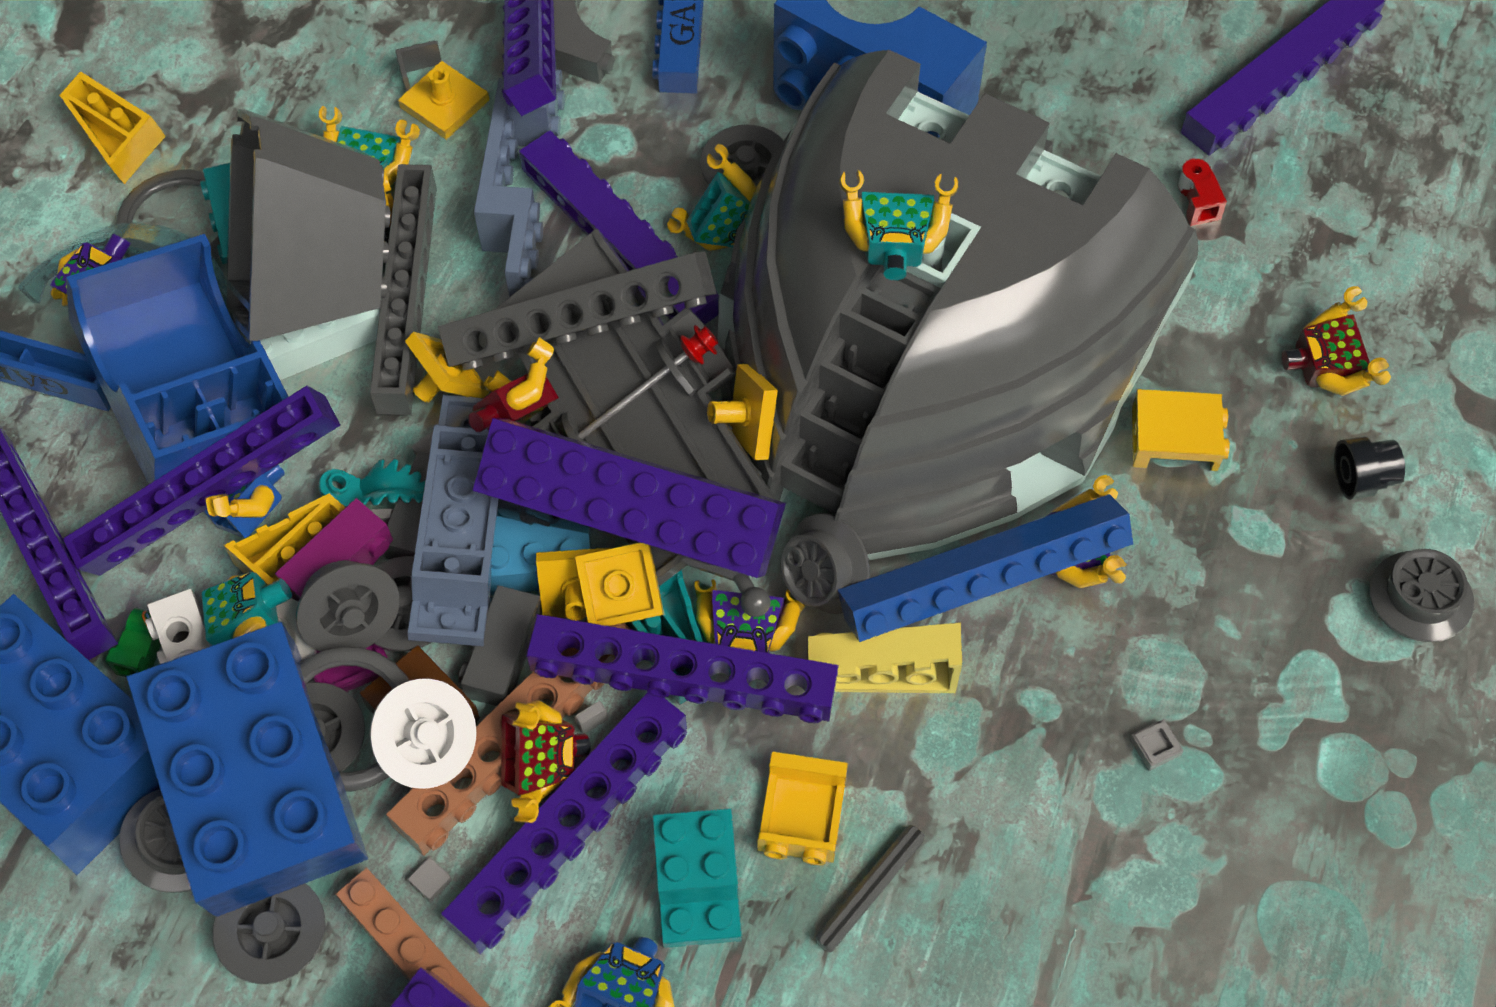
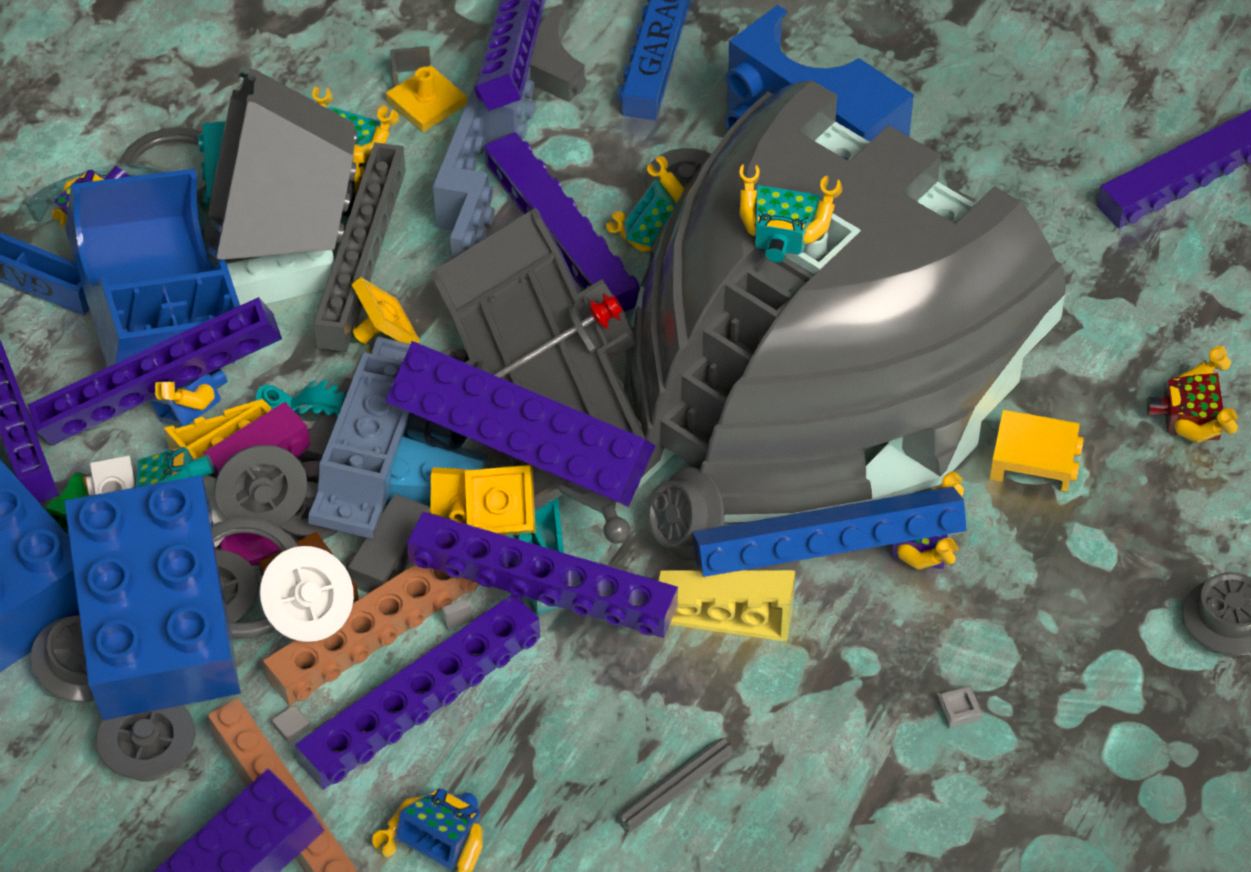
camera: 10 degrees right, 10 degrees down
yellow wedge [60,71,165,184] -> none
dark grey brick [438,251,717,371] -> none
torso [469,337,559,432] -> none
torso [501,700,591,823] -> none
teal bracket [653,808,742,948] -> none
torso [694,579,805,653] -> none
yellow tile [707,364,778,460] -> none
yellow panel [757,751,848,865] -> none
red leg [1178,158,1227,226] -> none
black piece [1334,436,1405,500] -> none

